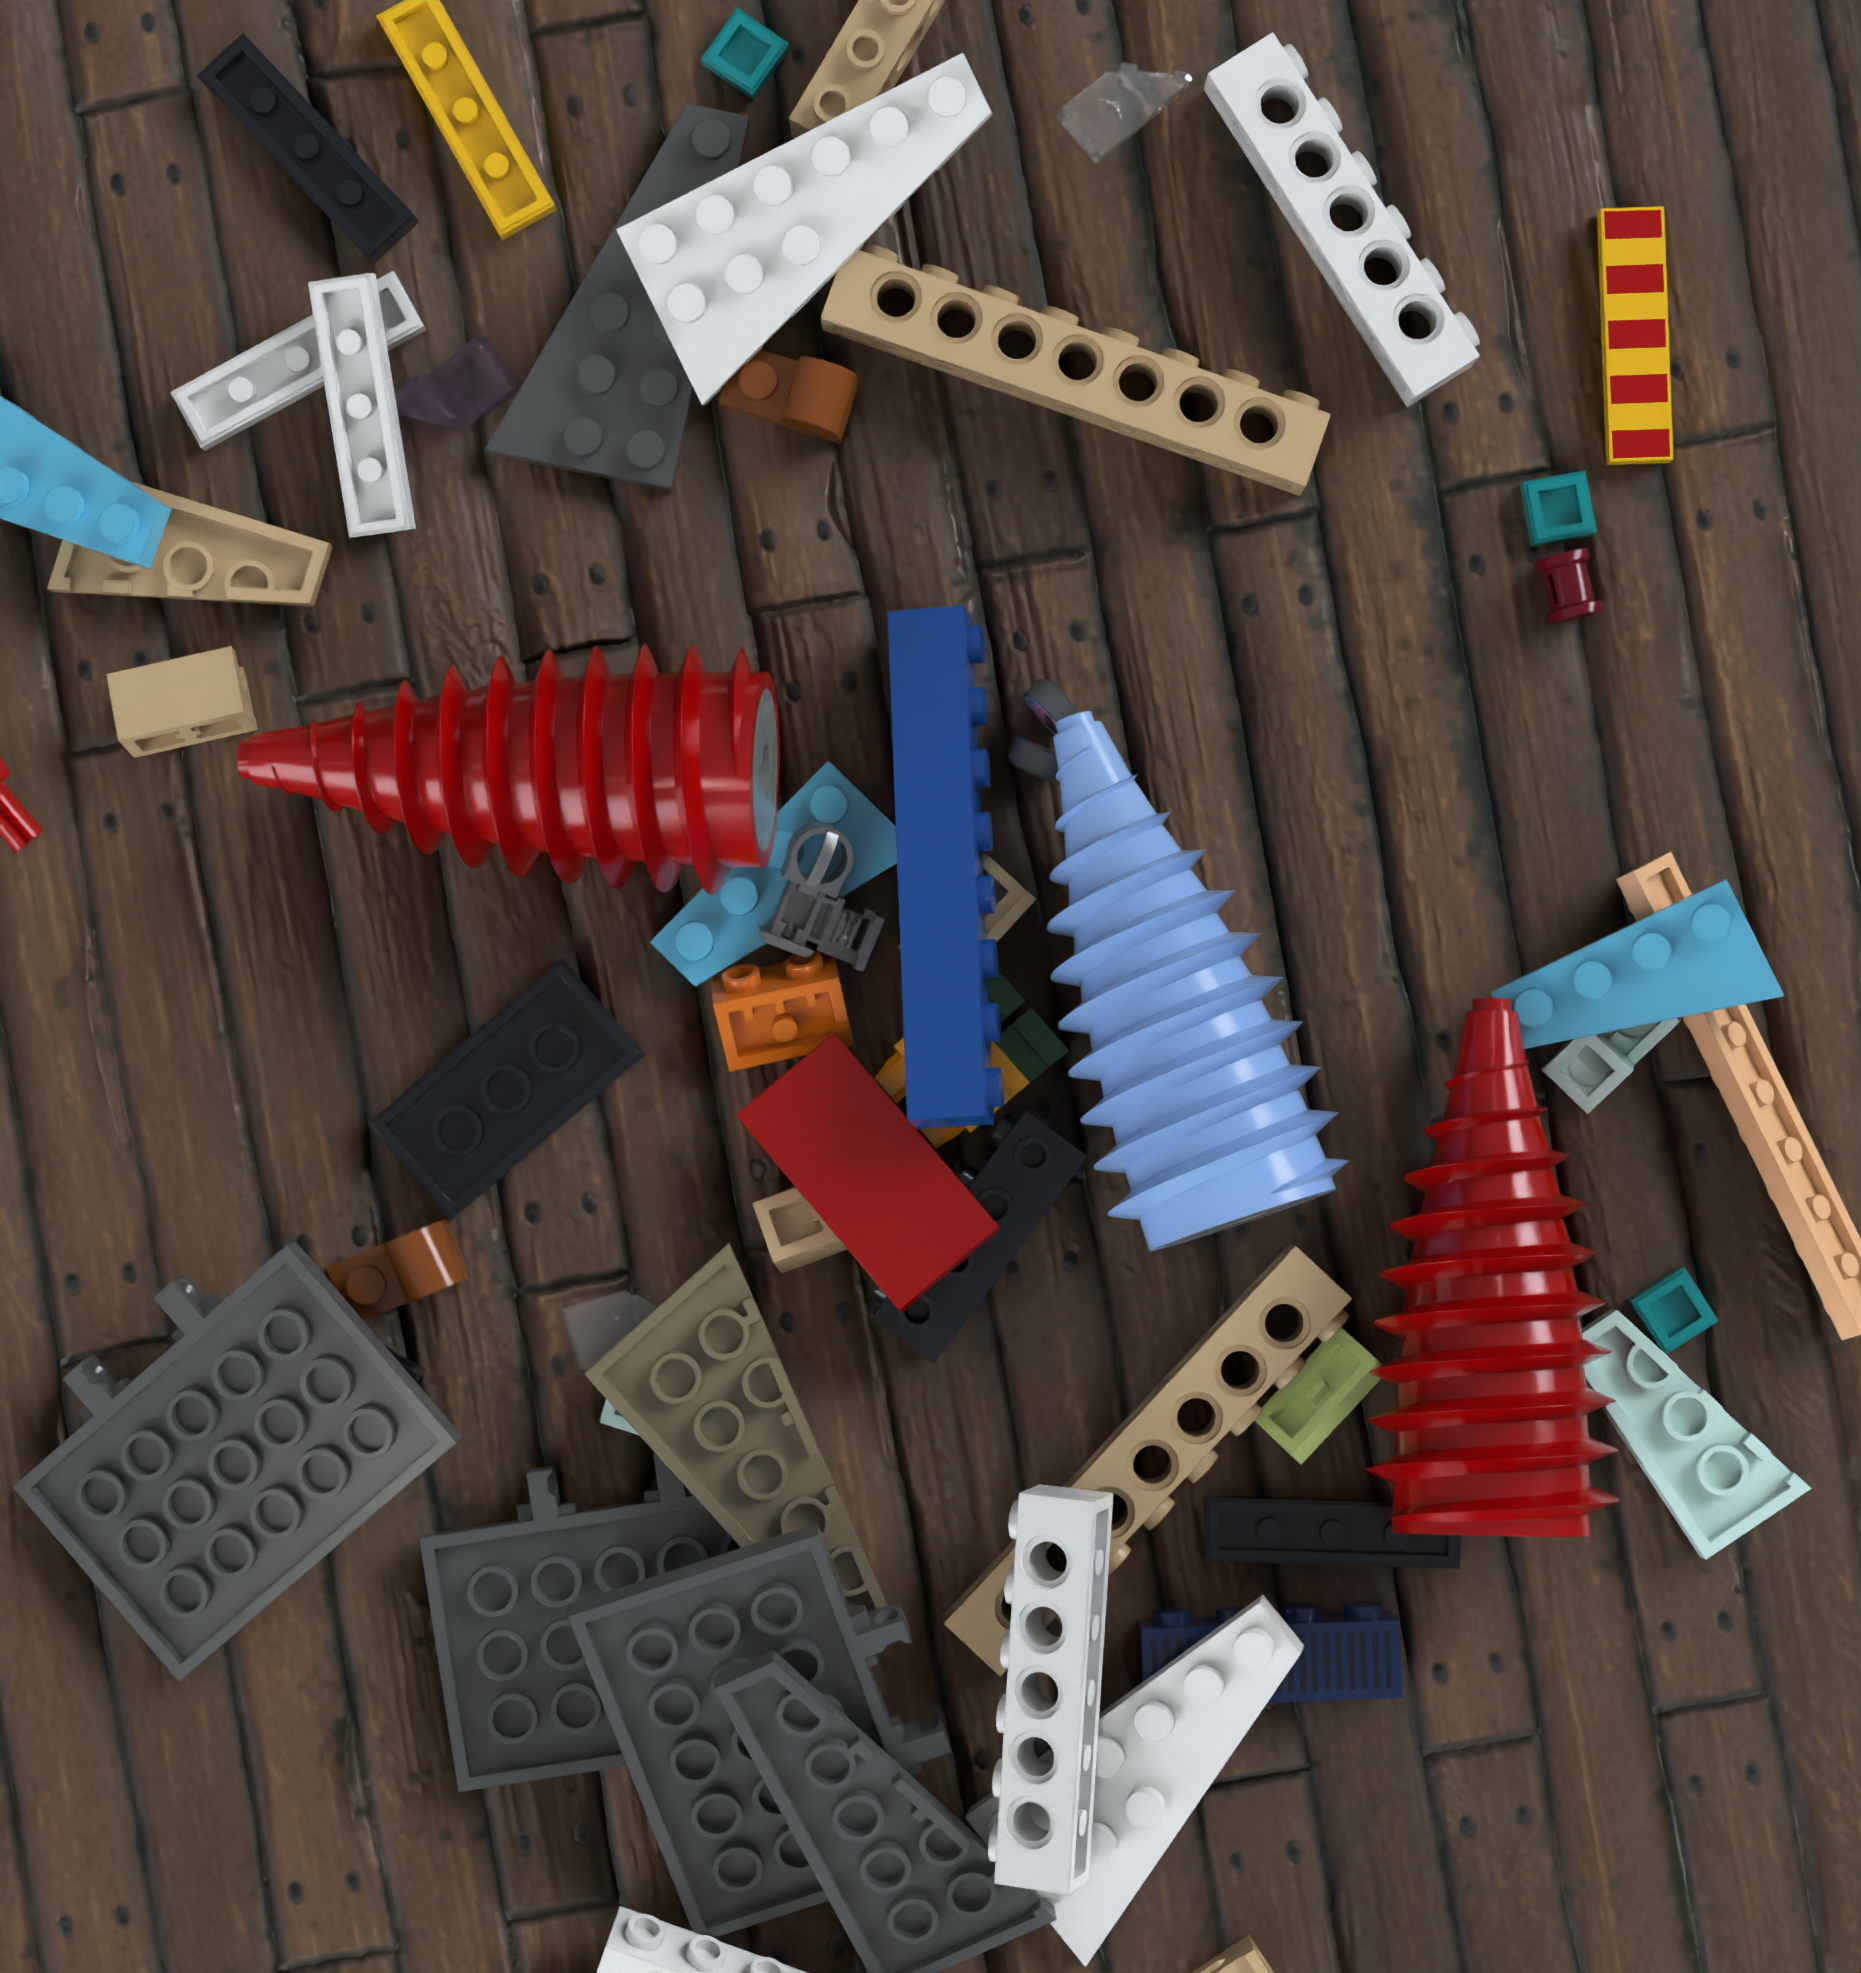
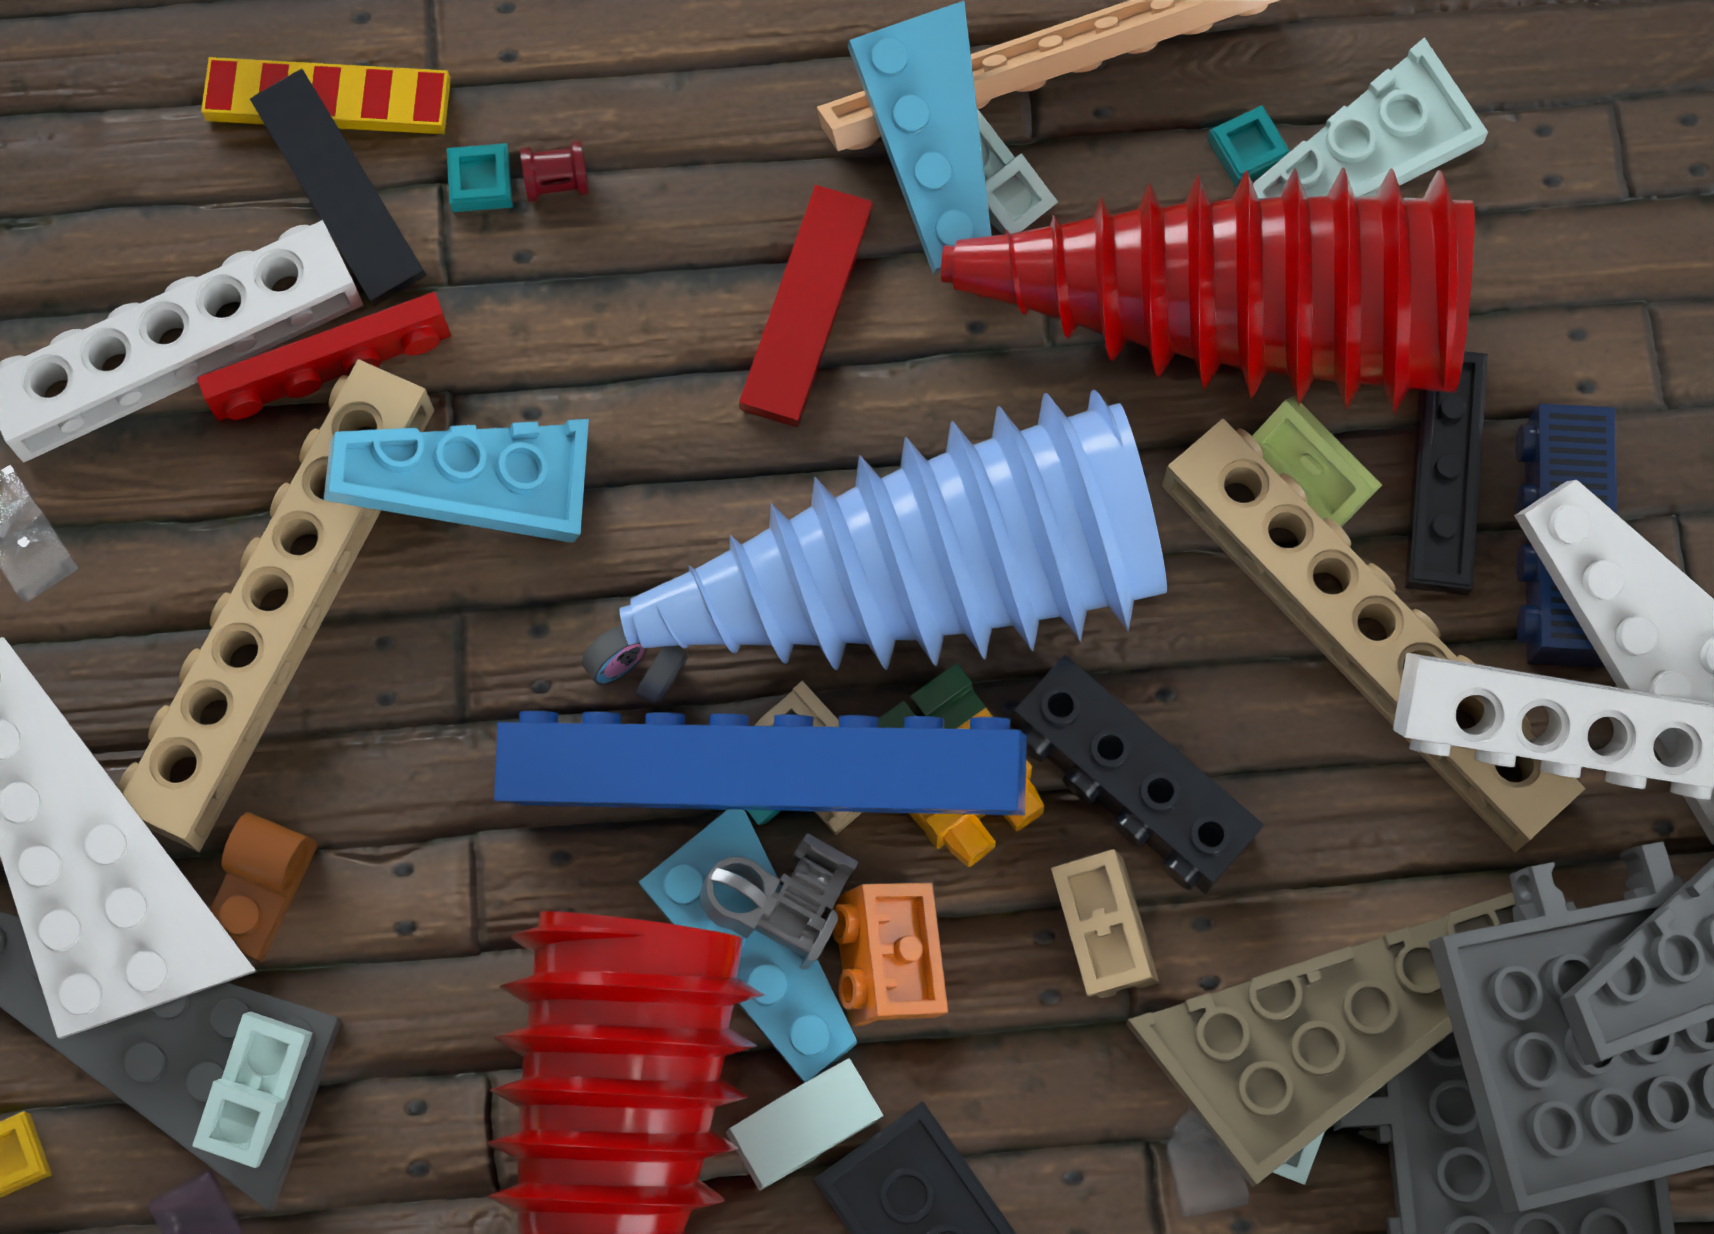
camera: 85 degrees left, 15 degrees down
red tile [736,1033,1001,1313] -> none
none -> light aqua slope [192,1011,313,1168]
none -> red plate [197,292,451,421]
none -> black tile [249,68,427,306]
none -> medium azure wing [324,419,589,543]
none -> light aqua slope [726,1058,884,1191]
none -> red tile [739,184,873,427]

